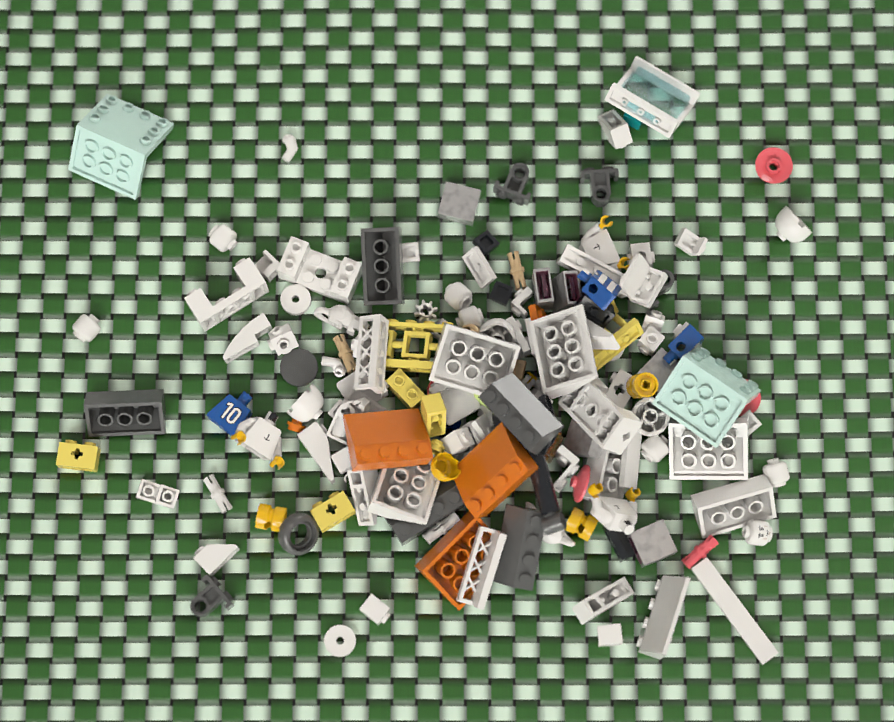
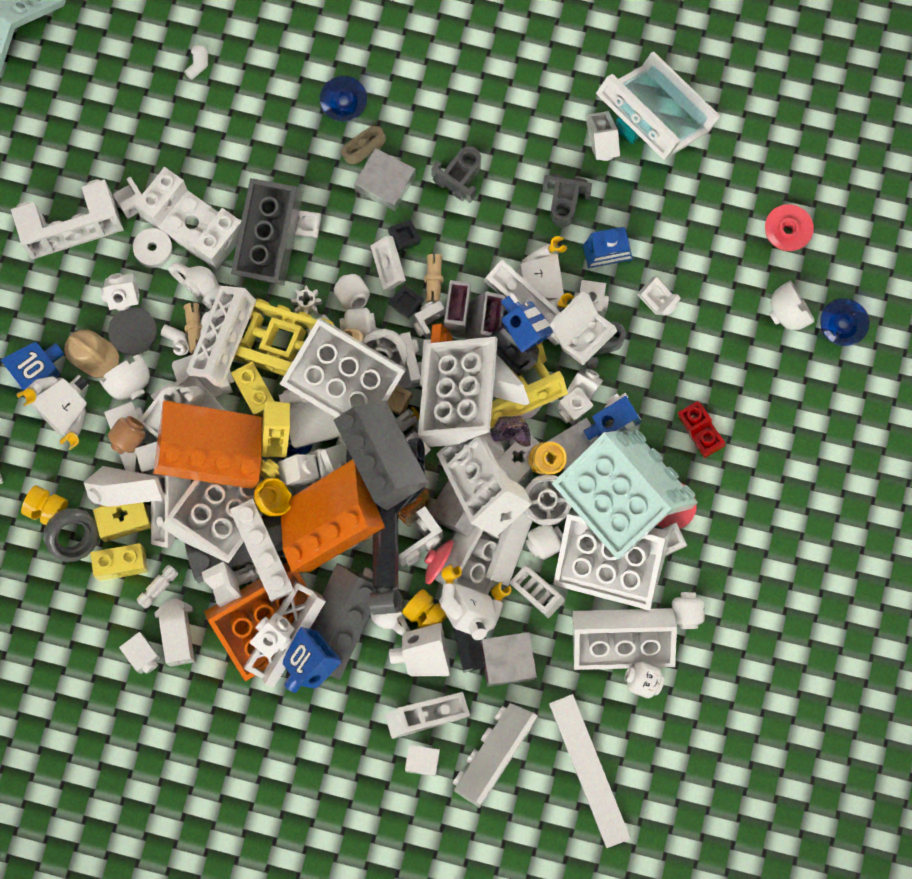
camera: 15 degrees right, 0 degrees up
white head [209,224,237,252] -> none
white slope [223,312,272,364] -> none
orange plate [287,418,306,433] -> none
white piece [324,625,356,657] -> none
coral pin [681,534,719,569] -> none
none -> tan piece [64,330,119,378]
none -> white slope [83,466,165,507]
none -> light yellow brick [90,543,148,581]
none -> medium nougat head [108,416,146,454]
none -> white axle [137,565,178,608]
none -> white piece [155,598,195,667]
none -> white panel [202,561,242,607]
none -> white plate [229,499,295,602]
none -> white brick [250,612,294,659]
none -> blue torso [283,627,342,693]
none -> clear blue dish [320,76,367,122]
none -> dark tan plate [341,126,386,164]
none -> white torso [389,623,450,676]
none -> plate [490,415,531,447]
none -> white slope [509,565,565,618]
none -> blue torso [583,227,633,269]
none -> red slope [678,401,725,458]
none -> clear blue dish [820,298,869,346]

